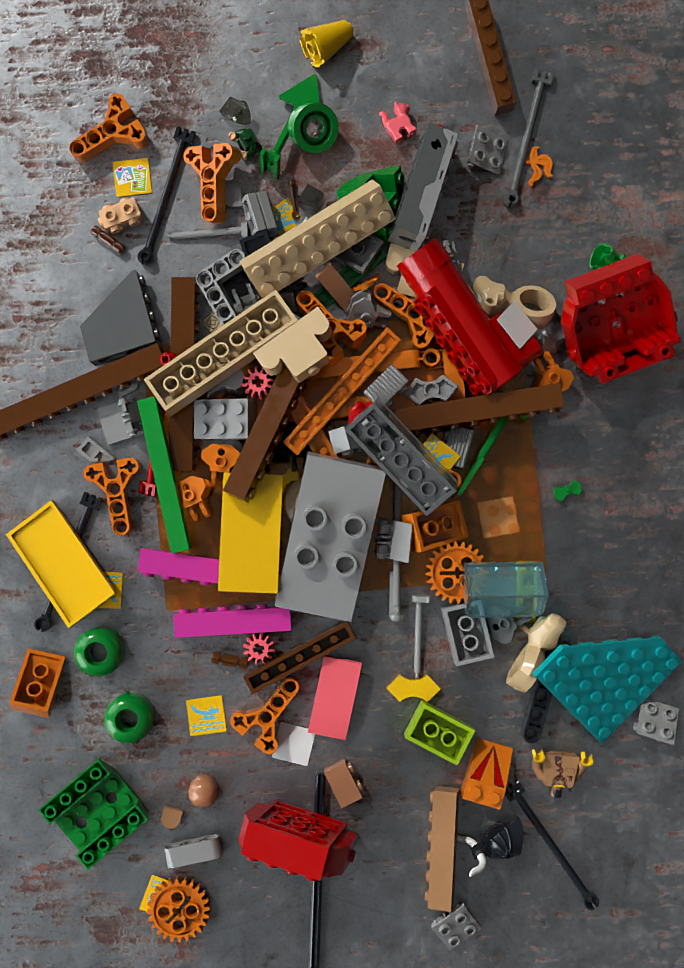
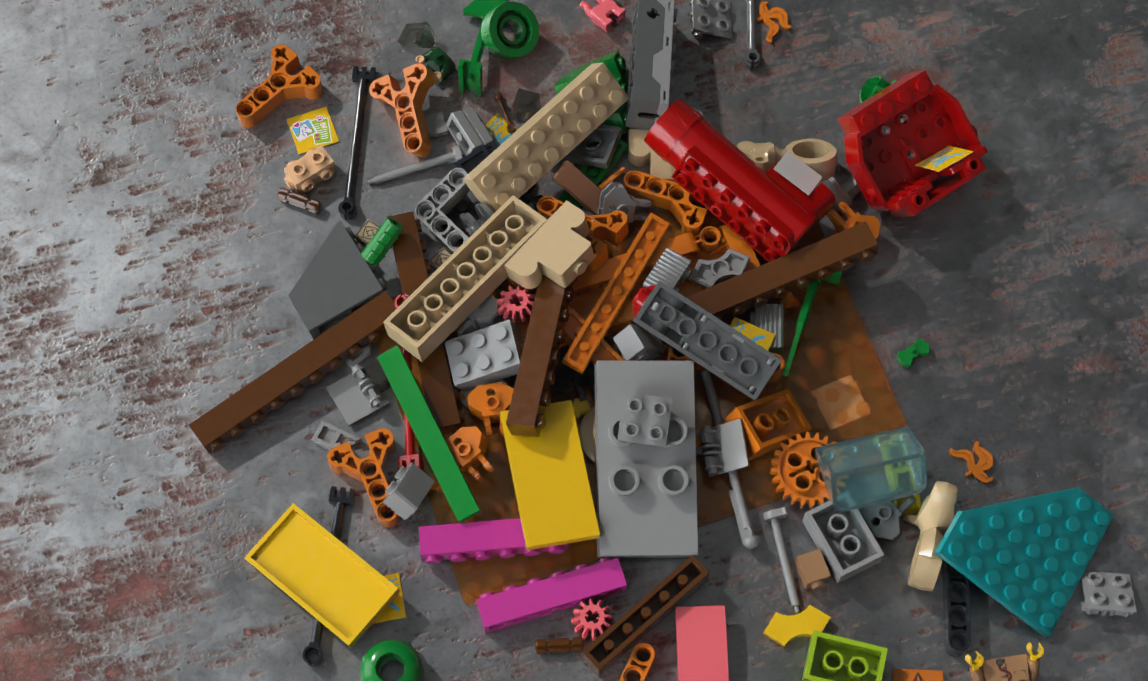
camera: 10 degrees left, 20 degrees down
none -> tile [355,219,380,246]
none -> green axle [361,217,404,266]
none -> light grey brick [383,463,435,520]
none -> light grey hinge [617,392,673,447]
none -> medium nougat brick [795,549,831,590]
none -> yellow sticker [915,146,974,172]
none -> orange piece [949,441,993,484]

